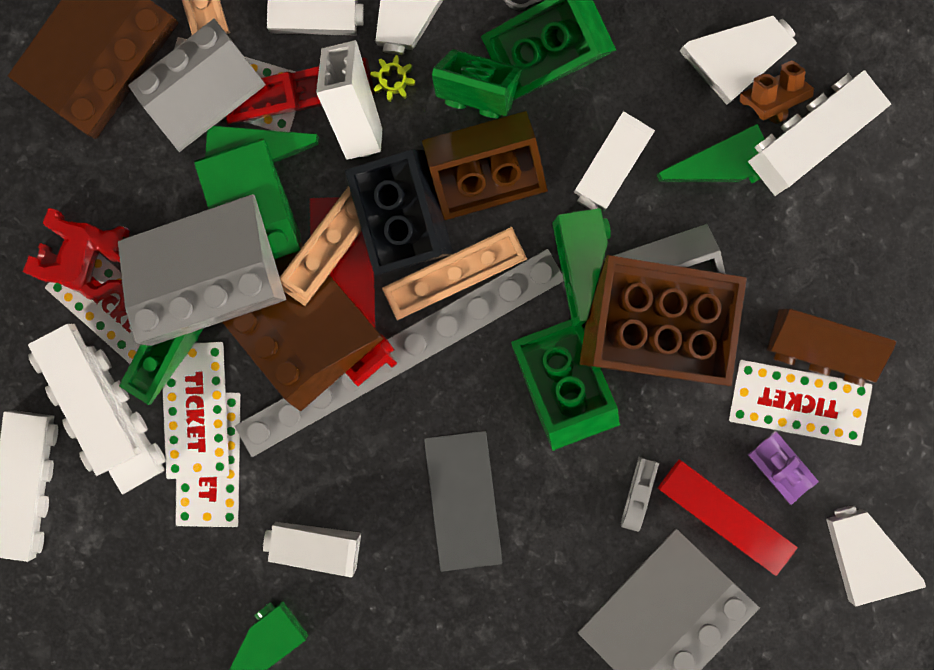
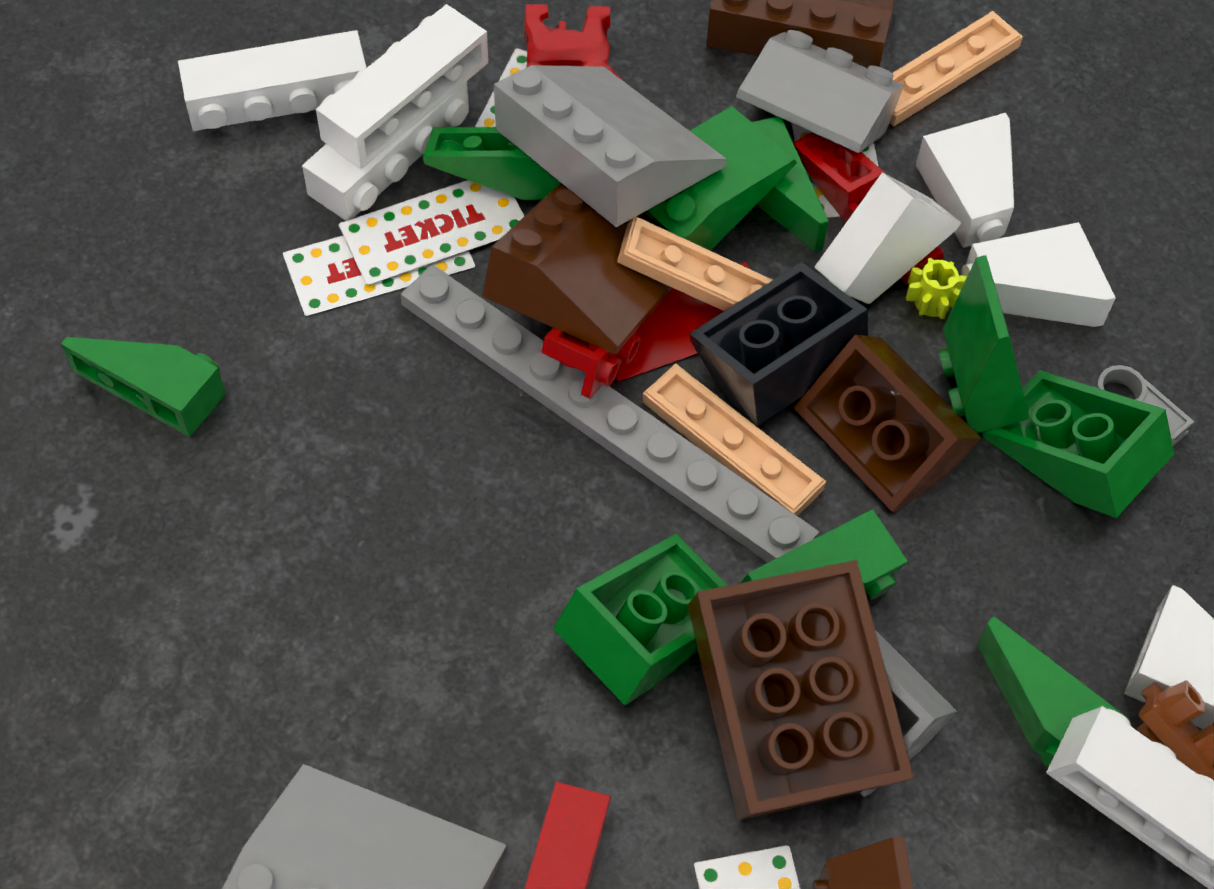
camera: 70 degrees right, 30 degrees down
white slope [263,522,361,577] -> none
dark grey sticker [424,431,503,572] -> none
white slope [574,111,655,211] -> none
light grey piece [621,457,659,532] -> none

